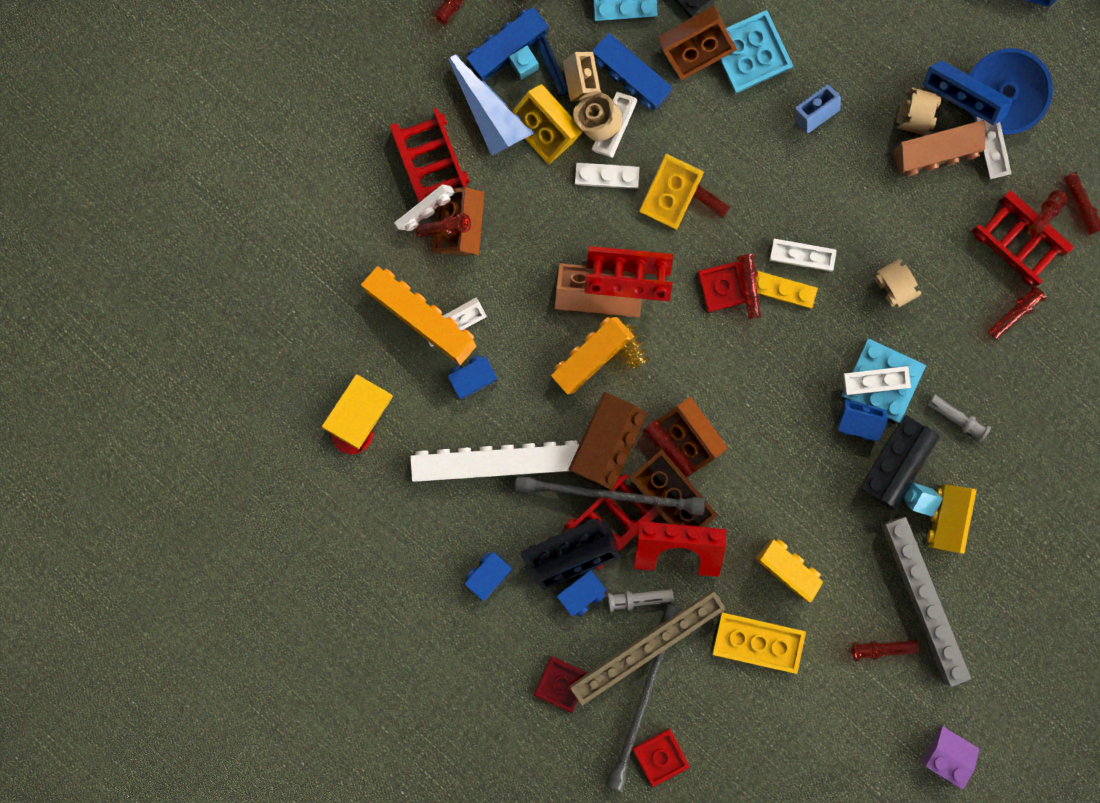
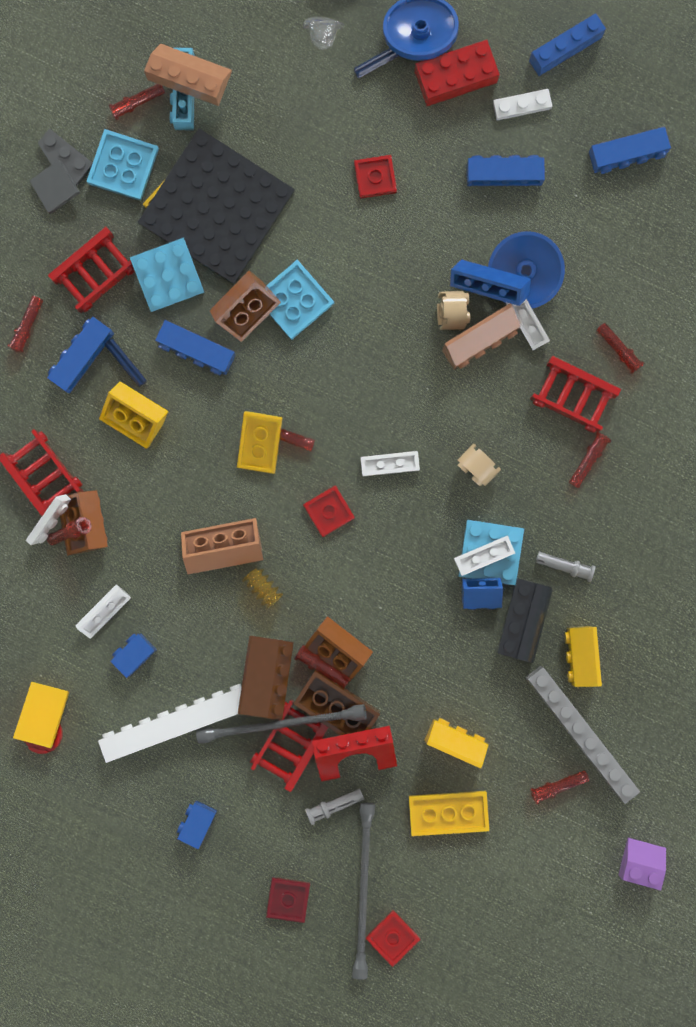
camera: 15 degrees left, 0 degrees up
light orange brick [361,266,476,365] -> none
wedge [448,55,534,156] -> none
medium azure brick [509,46,539,80] -> none
black brick [521,518,620,590] -> none
light orange brick [551,317,634,395] -> none
blue brick [557,570,606,617] -> none
tan brick [562,52,601,102] -> none
dark tan plate [570,590,726,705] -> none
tan brick [573,91,622,141] -> none
white plate [575,163,640,189] -> none
red fence [584,246,673,302] -> none
white plate [592,92,637,158] -> none
clear red pin [737,254,762,320] -> none
yellow plate [750,271,818,309] -> none
medium blue brick [795,85,841,134] -> none
medium azure brick [903,483,943,517] -> none
clear red pin [1028,190,1067,238] -> none

